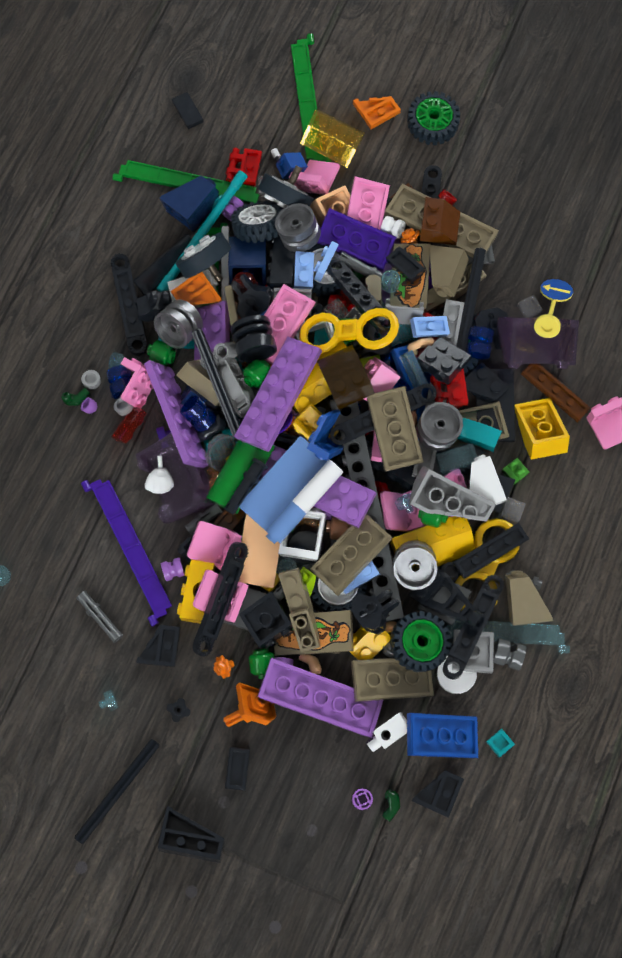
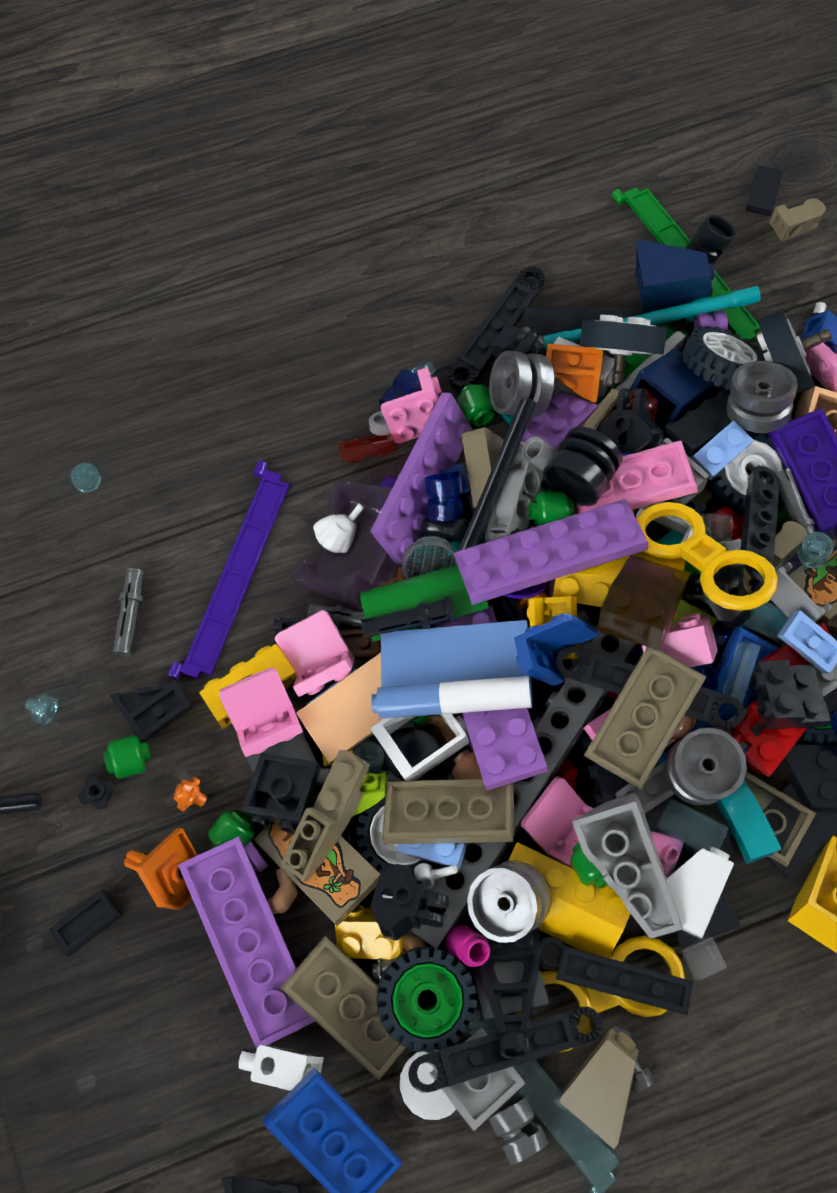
camera: 50 degrees right, 5 degrees down
dark green arm [61,388,91,406] -> none
light grey tile [81,370,101,390] -> none
medium lavender hinge [81,397,97,414] -> none
medium lavender wheel [160,557,185,582] -> none
black plate [193,542,249,657] -> none
red plate [225,148,262,186] -> none
light blue plate [313,241,339,282] -> none
medium lavender wheel [352,788,373,810] -> none
dark green arm [382,789,401,822] -> none
clear light blue tile [395,493,414,514] -> none
light nougat arm [407,337,434,356] -> none
bright green tile [502,458,529,485] -> none
none -> green head [103,735,151,779]
none -> white hand [414,863,458,889]
none -> dark pink brick [446,925,490,967]
none -> black wheel [686,215,736,265]
none -> dark tan leg [769,198,826,242]

